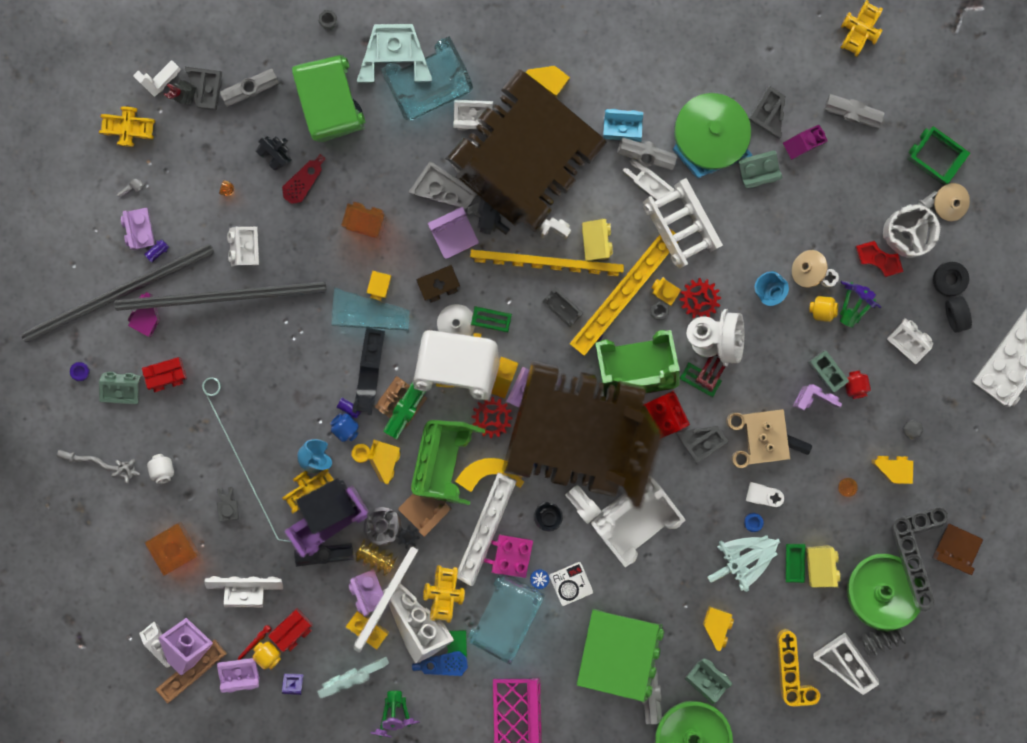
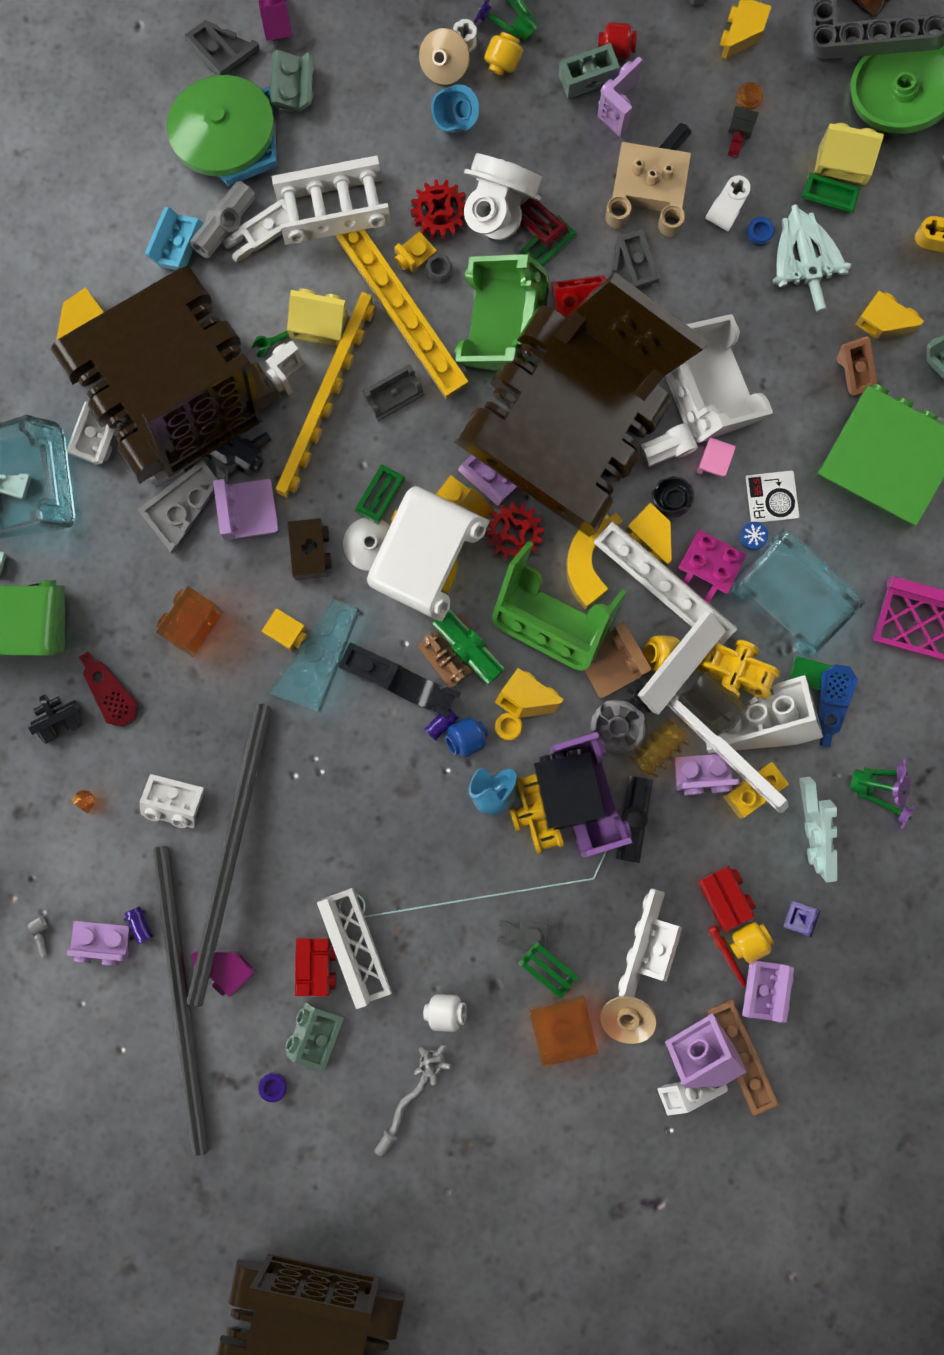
camera: 70 degrees left, 5 degrees down
none -> green hand [251,331,289,358]
none -> white fence [317,887,392,1009]
none -> green tile [519,942,579,999]
none -> tan dish [600,996,657,1044]
none -> yellow slope [625,503,672,567]
none -> white tile [638,611,726,715]
none -> yellow head [642,635,680,671]
none -> clear smoke panel [678,671,748,736]
none -> bright pink panel [696,437,736,477]
none -> pearl dark grey piece [728,106,759,158]
none -> nougat slope [837,336,877,396]

